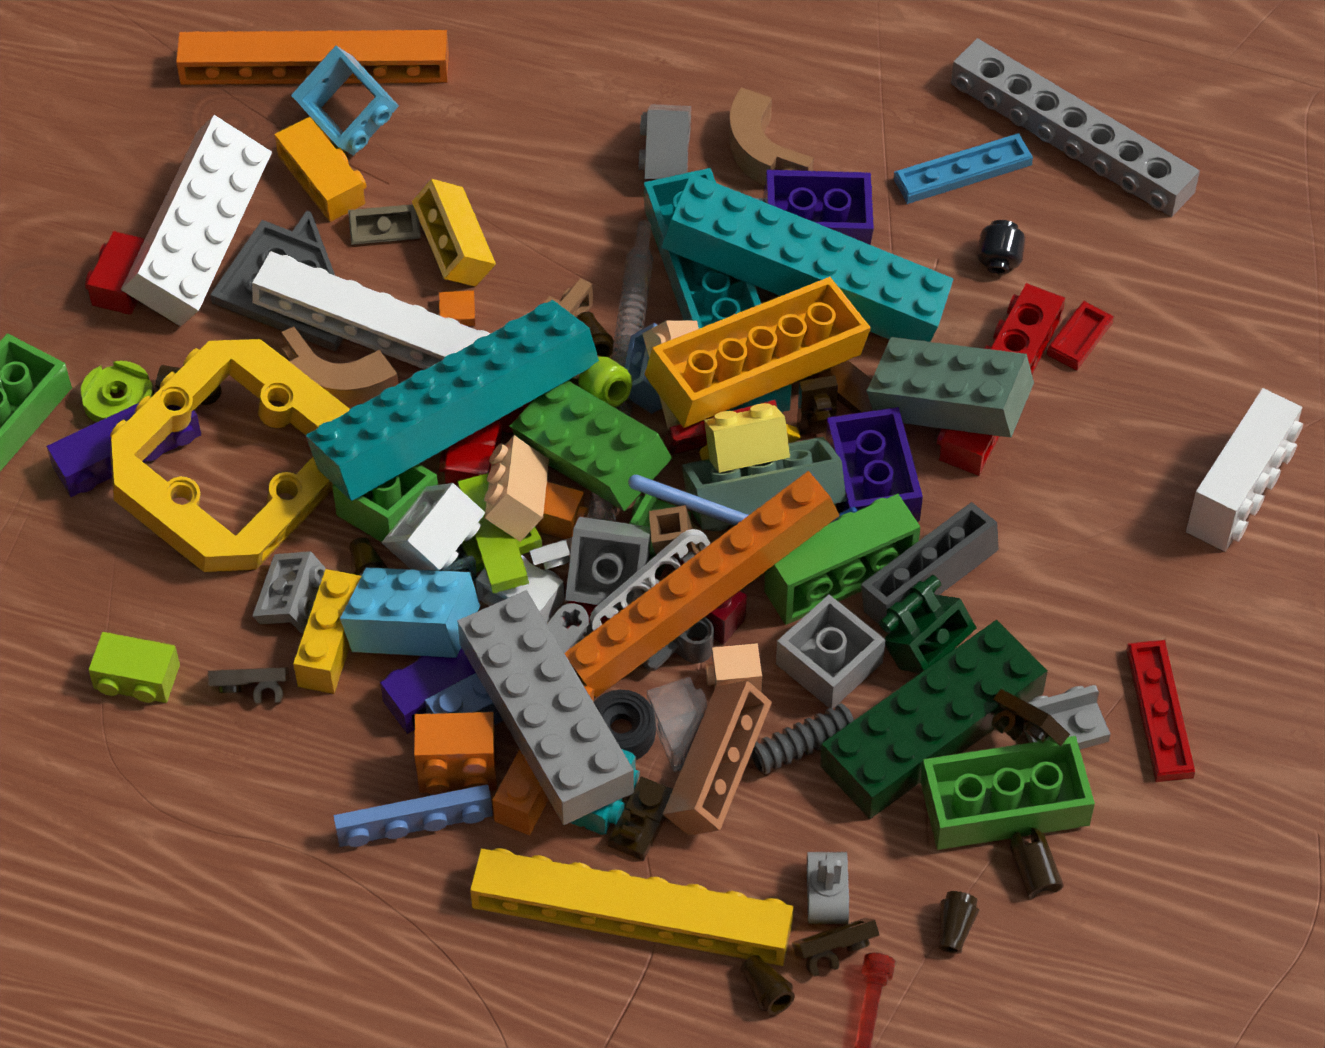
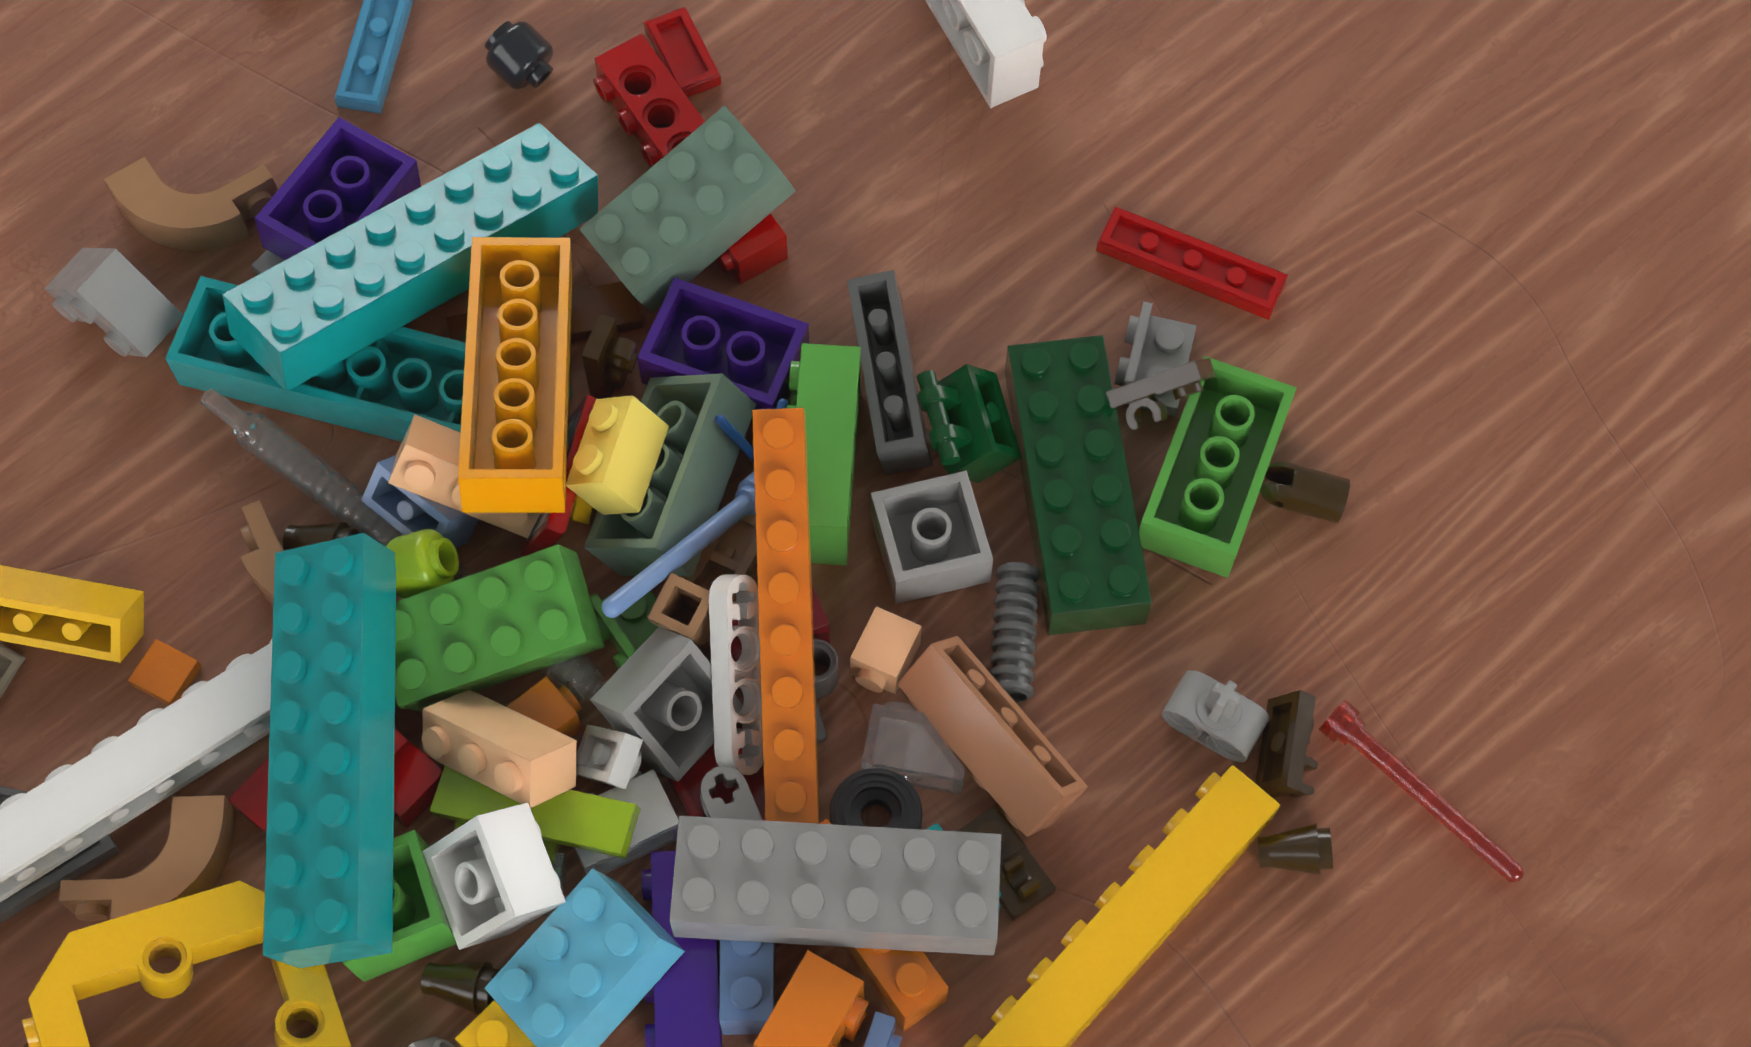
camera: 60 degrees left, 10 degrees up
dark brown cone [938,891,979,954] -> none

